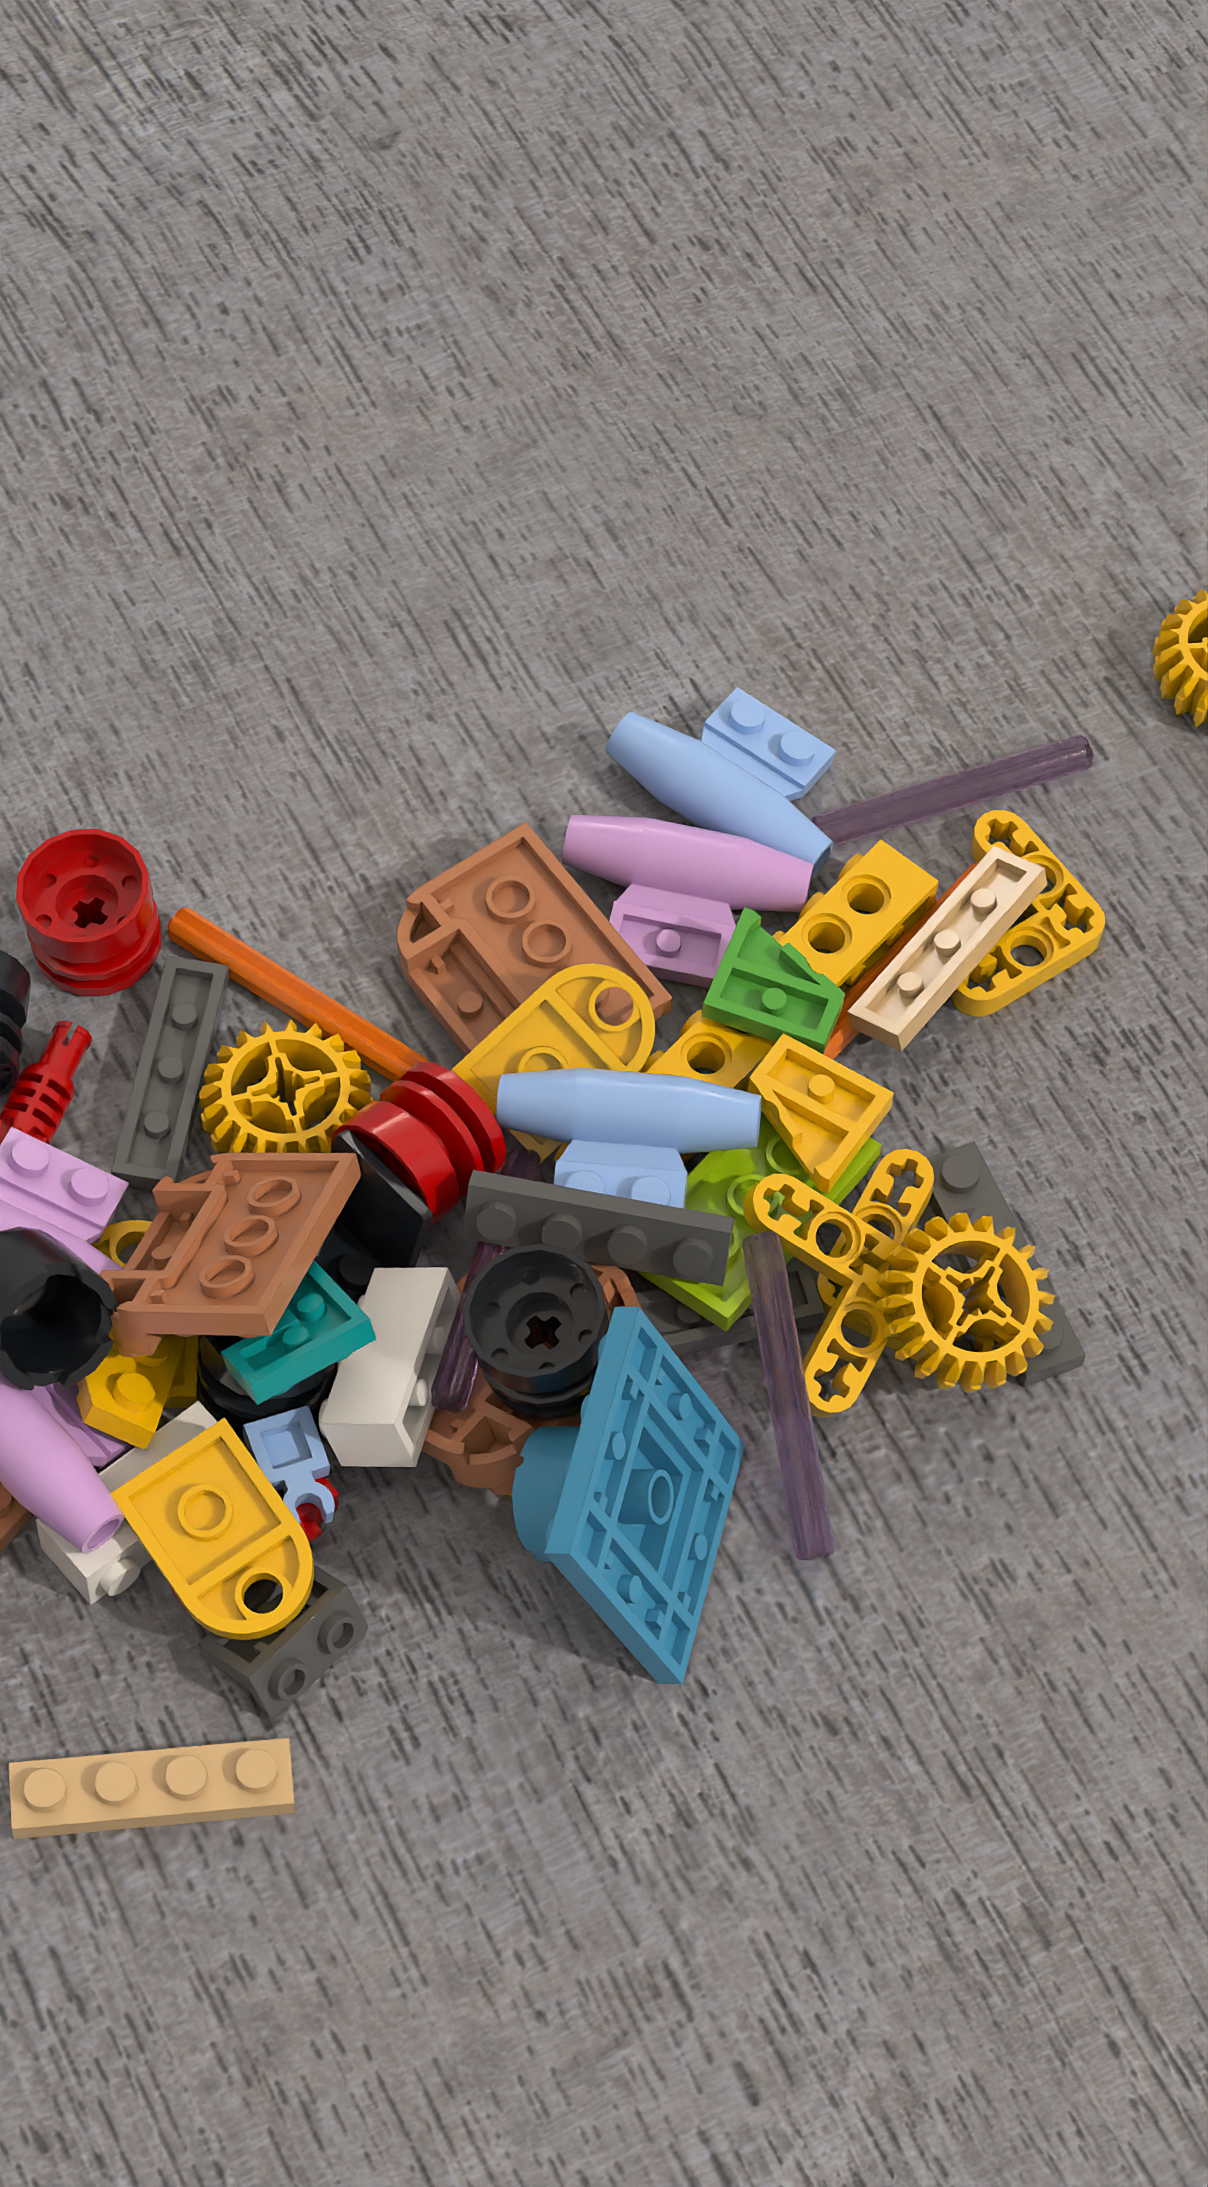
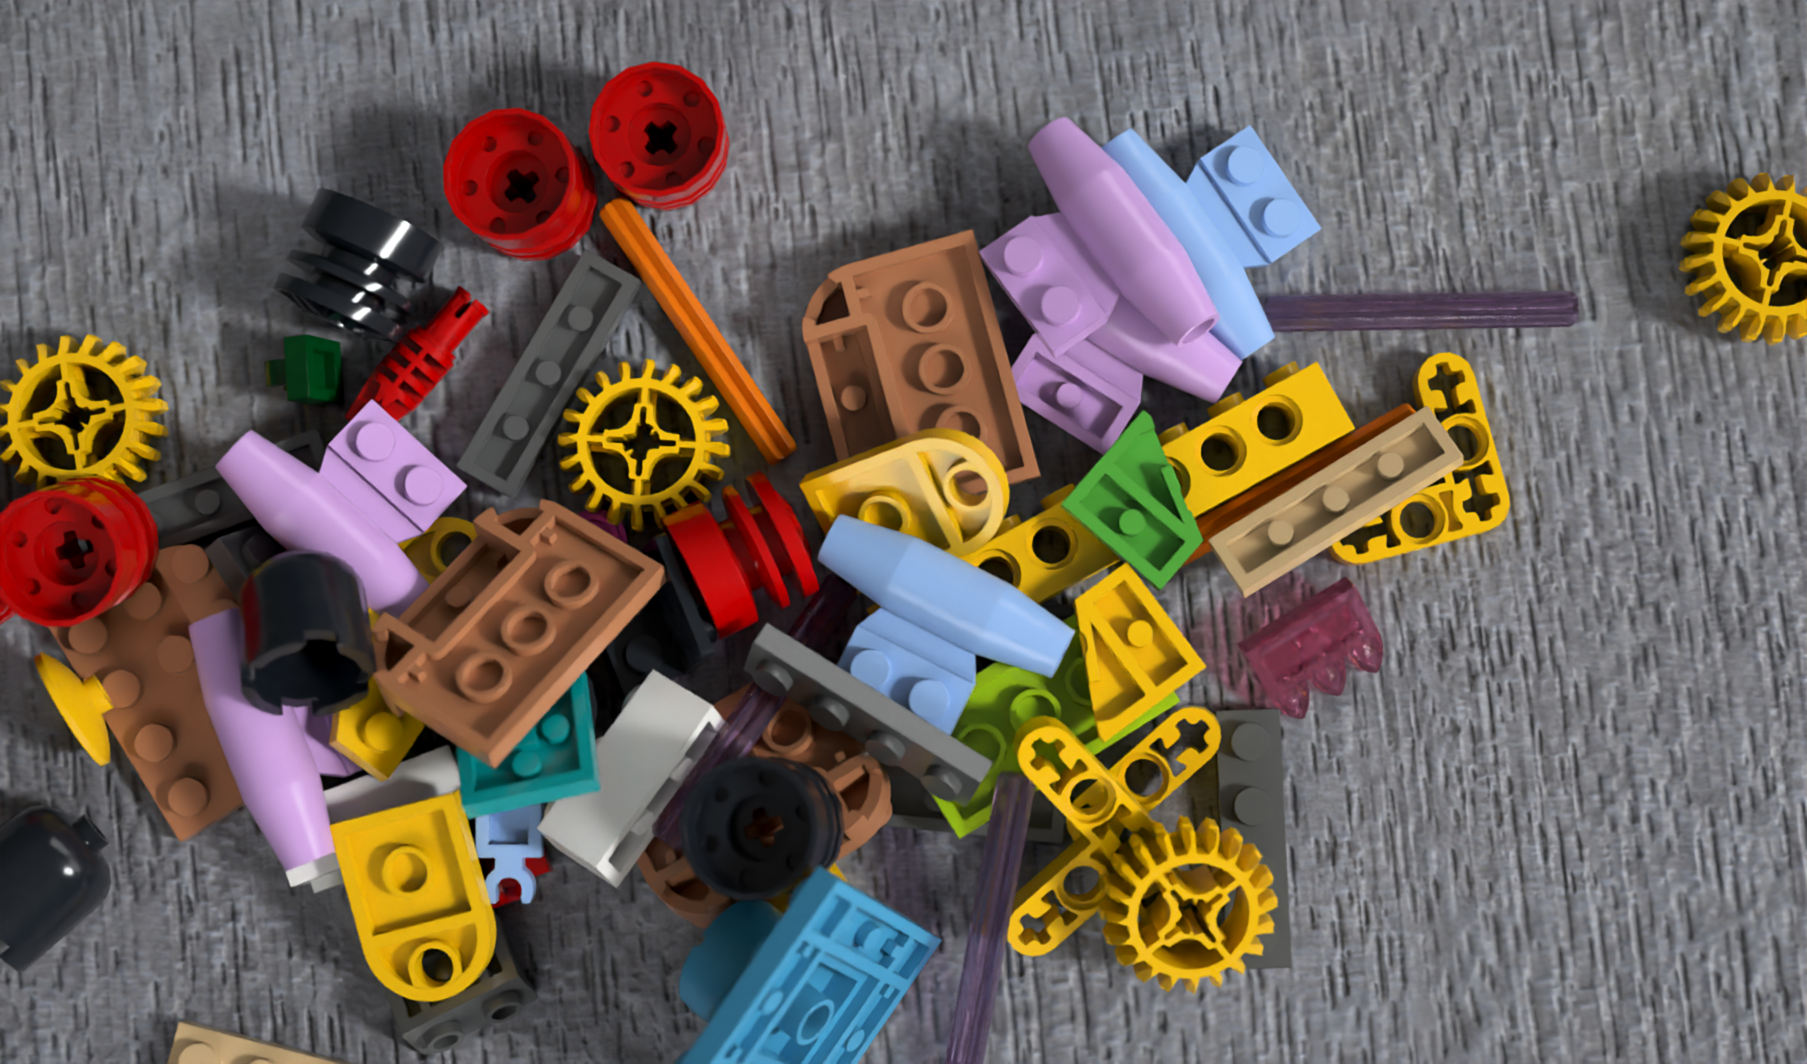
camera: 30 degrees right, 25 degrees up
none -> red wheel [588,61,730,211]
none -> lavender plate [979,117,1220,359]
none -> clear pink plate [1237,577,1383,719]

